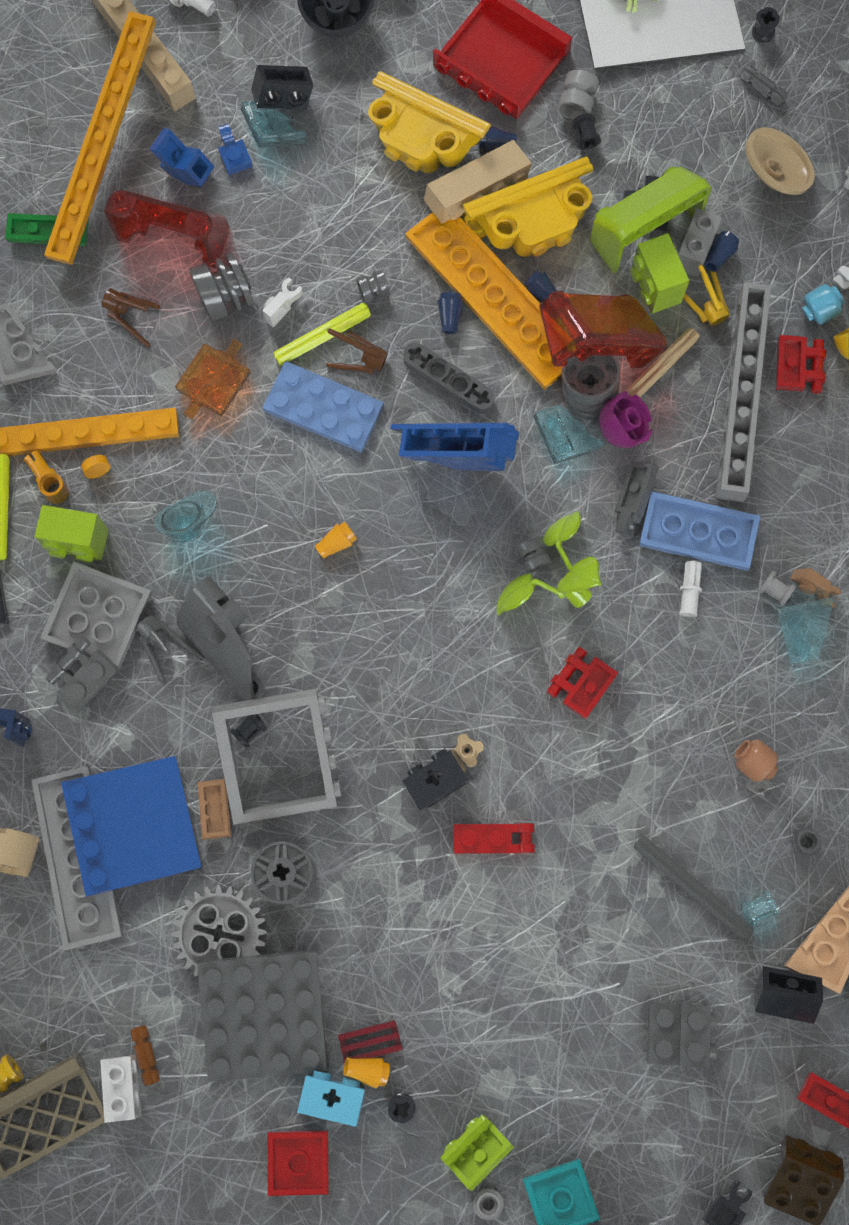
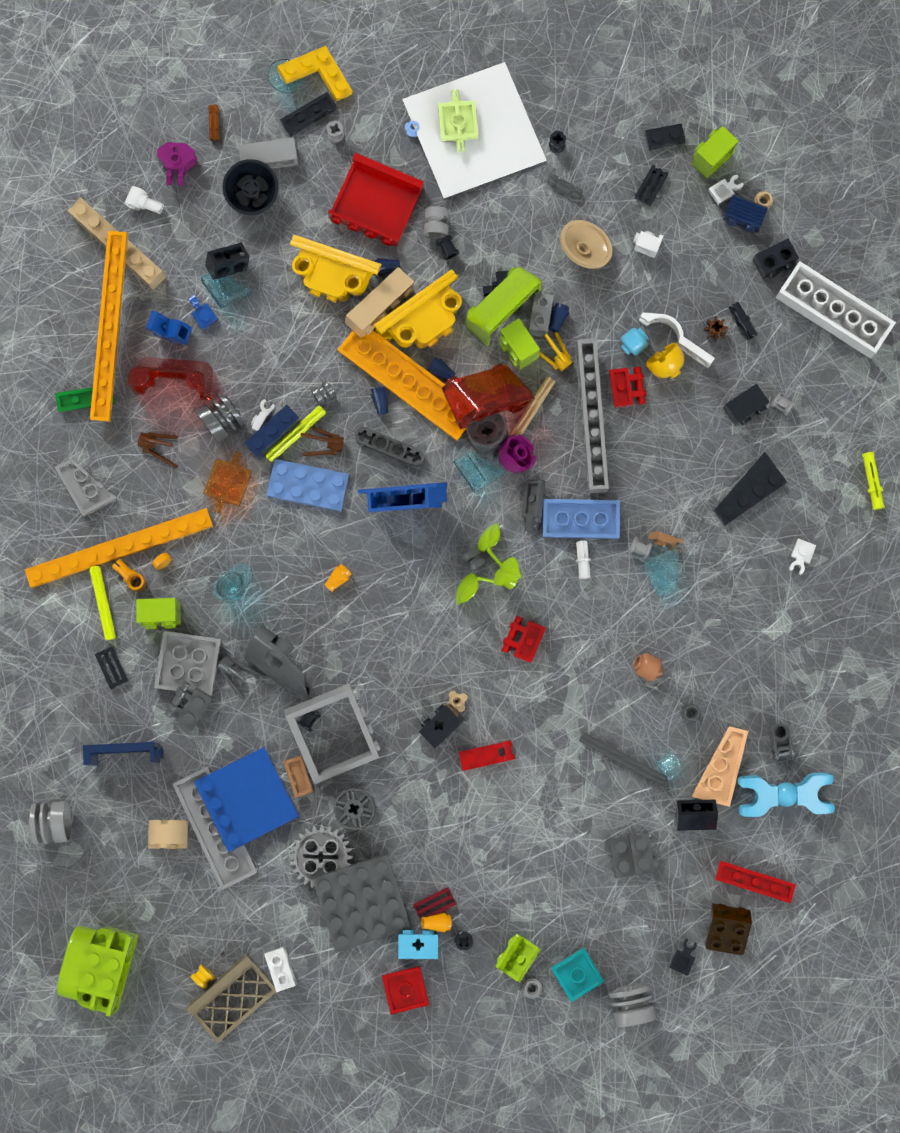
camera: 15 degrees left, 5 degrees up
dark orange axle [130,1025,160,1086] -> none
none -> dark blue brick [245,405,301,461]

